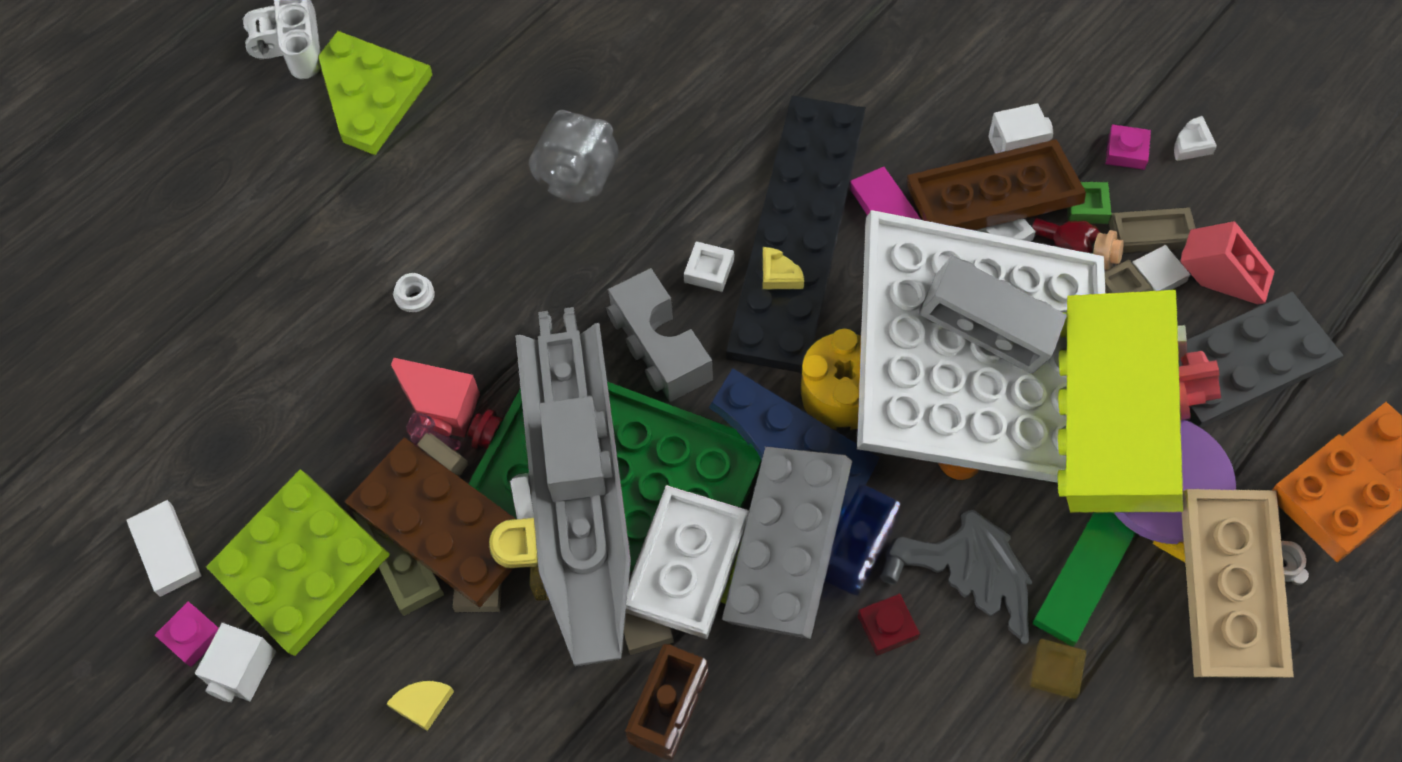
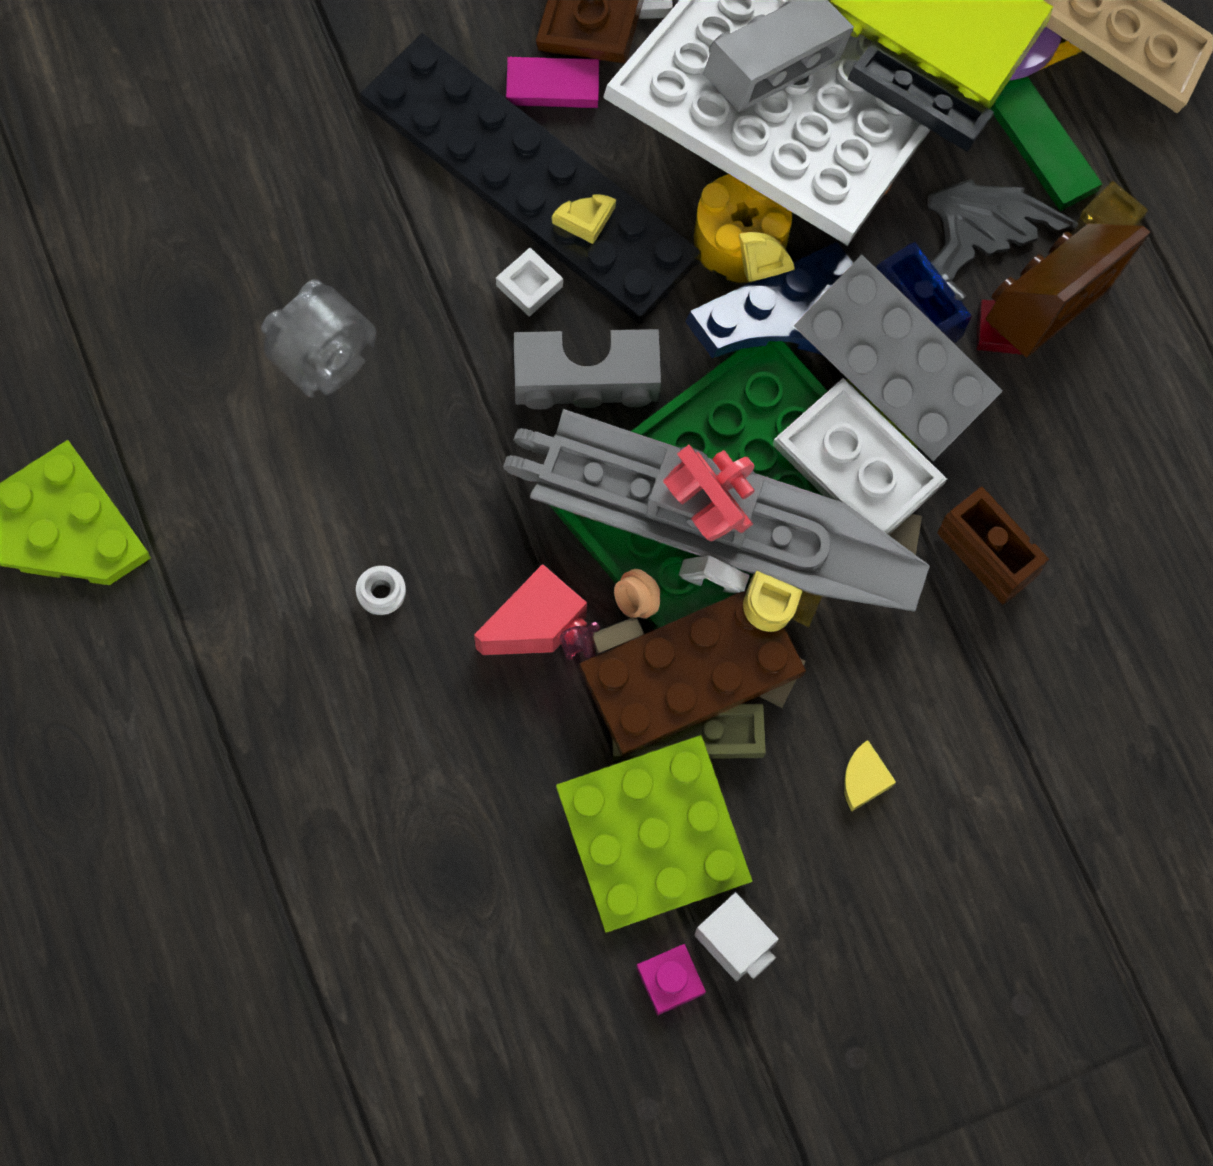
camera: 70 degrees left, 10 degrees up
white tile [126,500,202,597] -> none
dark red plate [468,409,503,450] -> none
none -> light nougat plate [614,569,660,618]
none -> coral hips [663,445,755,542]
none -> light yellow tile [739,232,795,283]
none -> black plate [847,40,994,152]
none -> reddish brown slope [985,223,1151,358]

